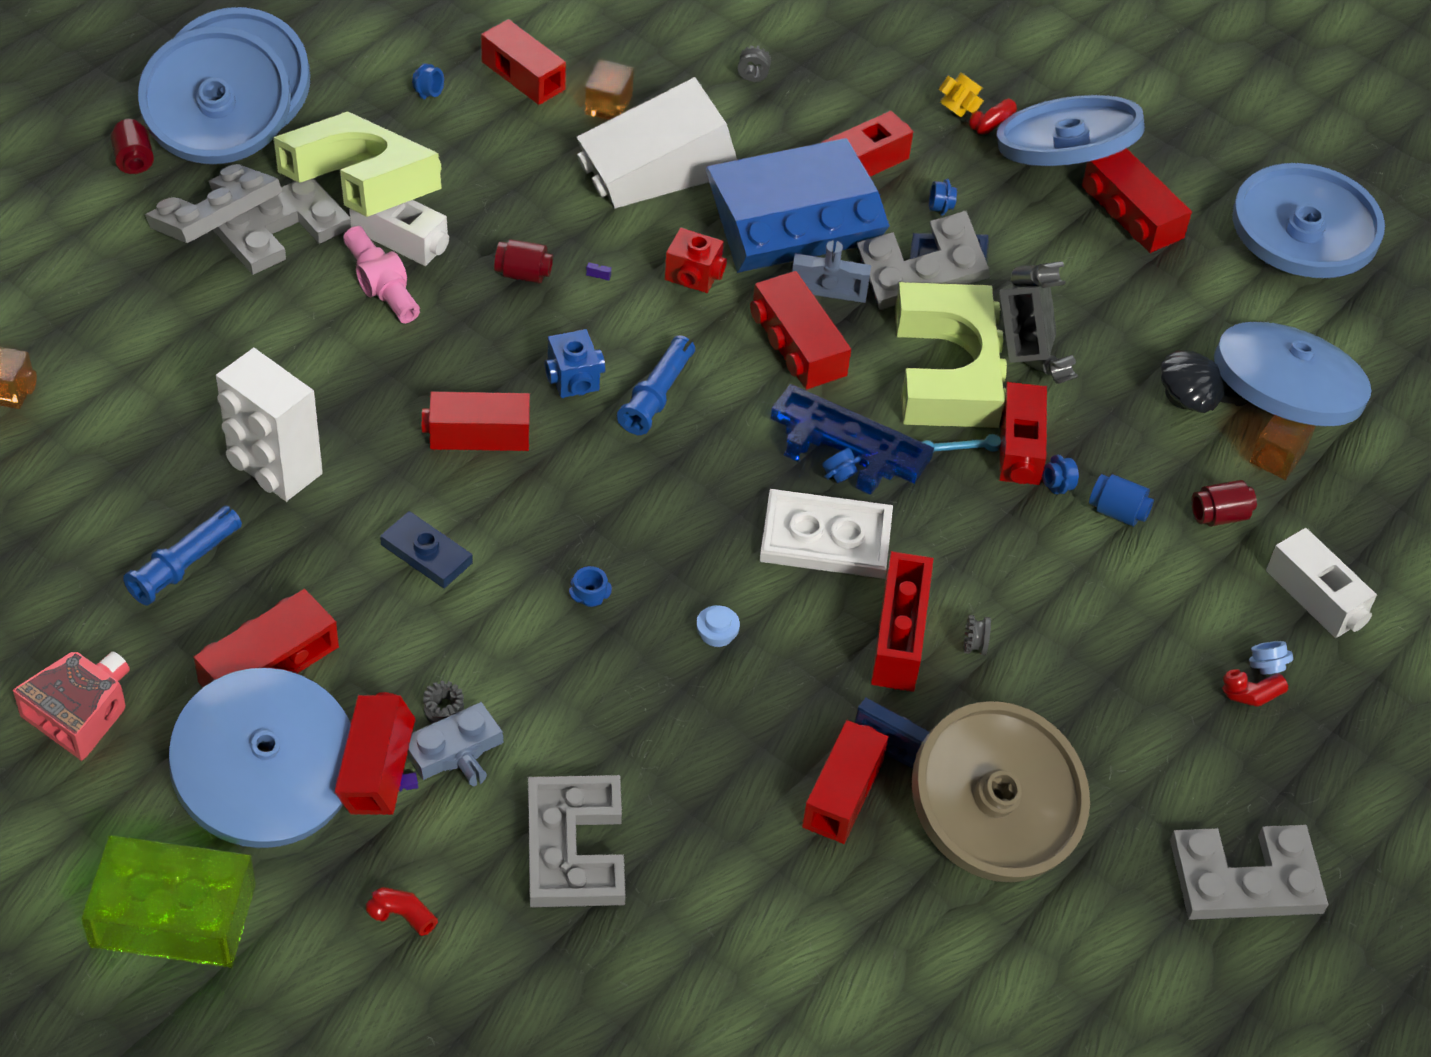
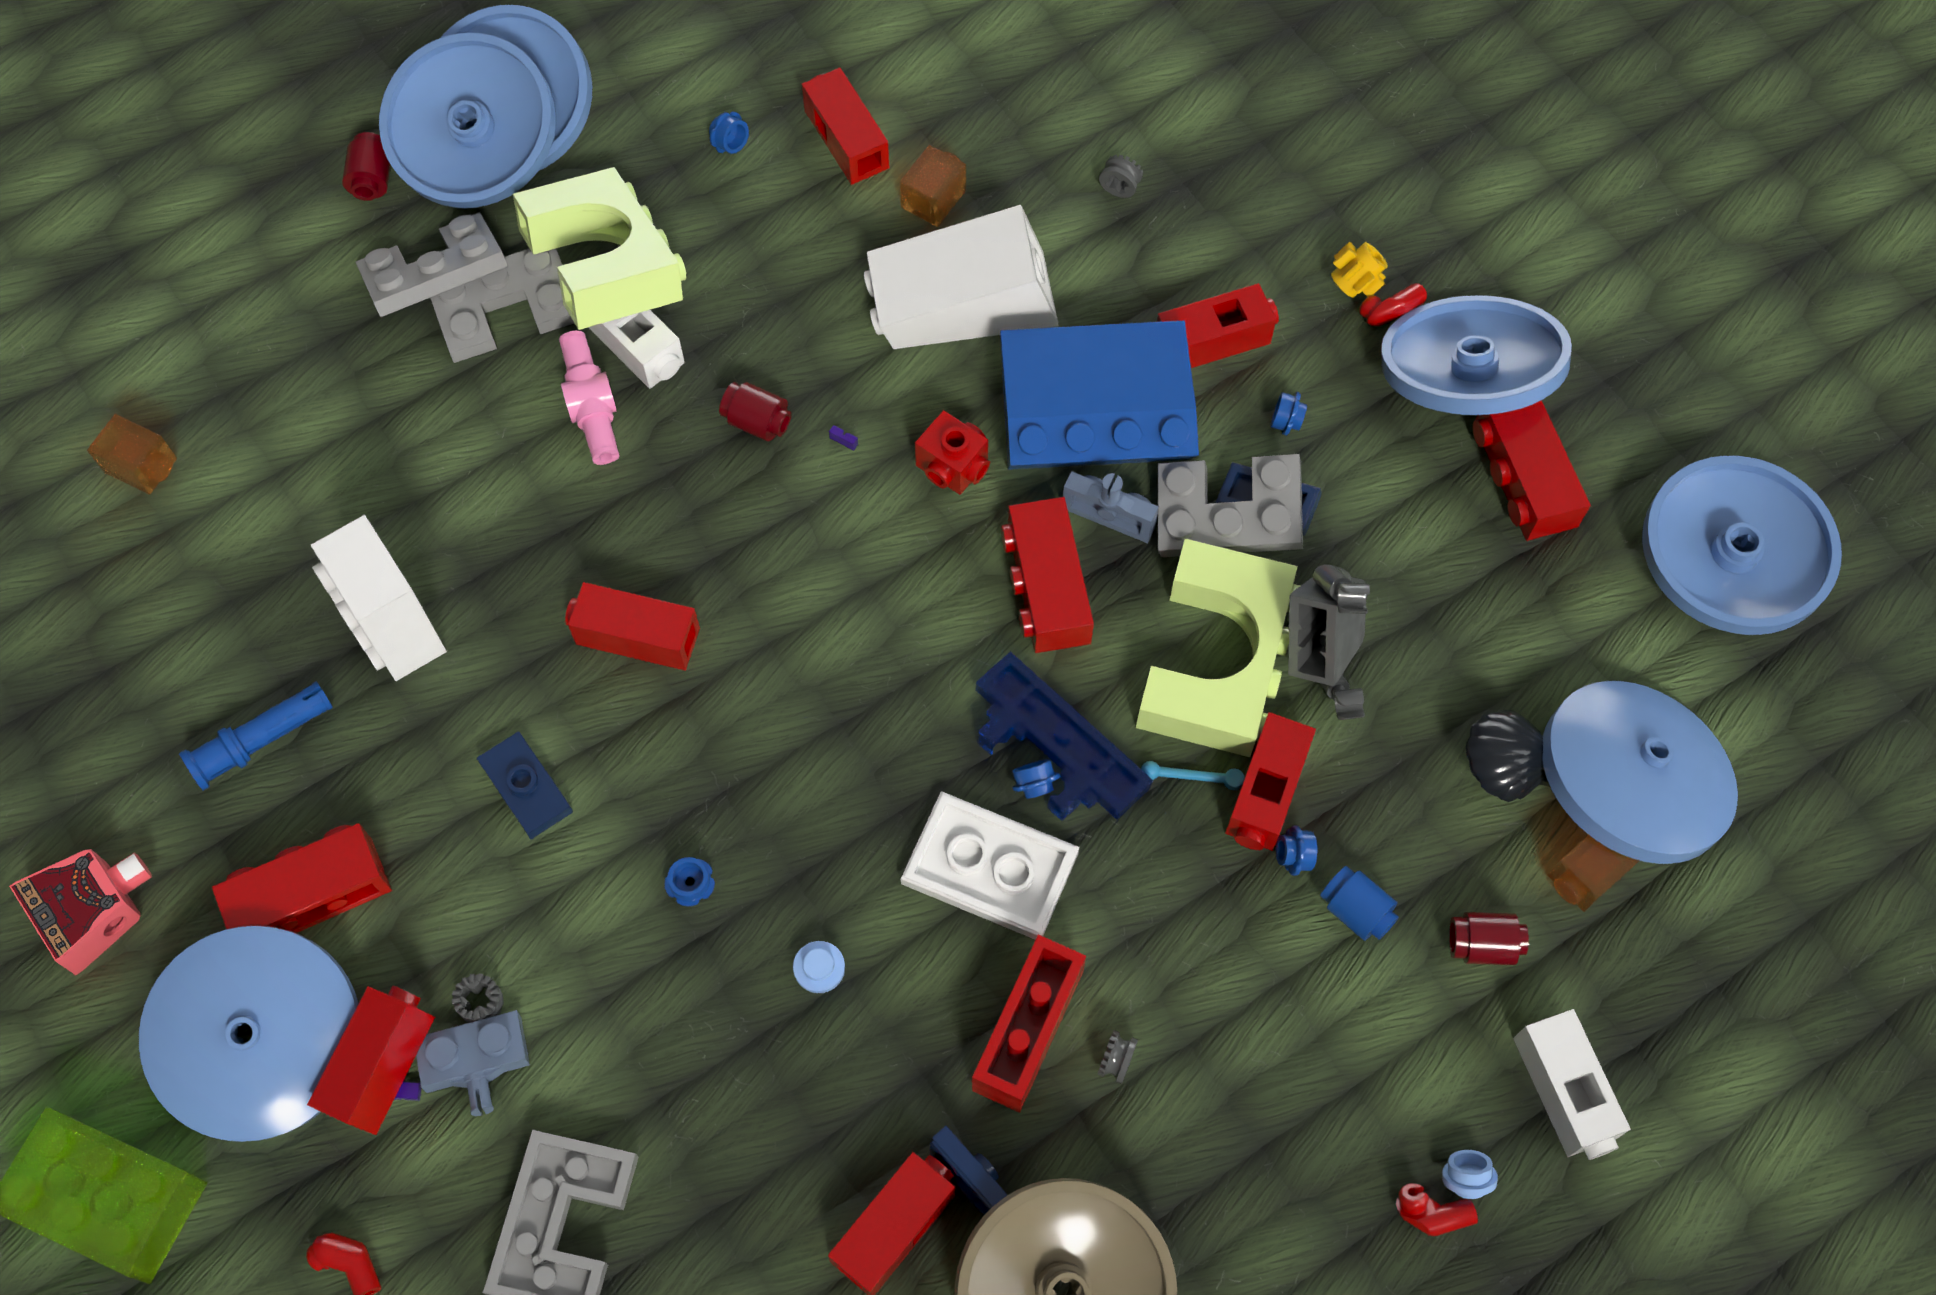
camera: 20 degrees right, 15 degrees up
blue brick [544,329,605,398] -> none
blue pin [617,336,695,435] -> none

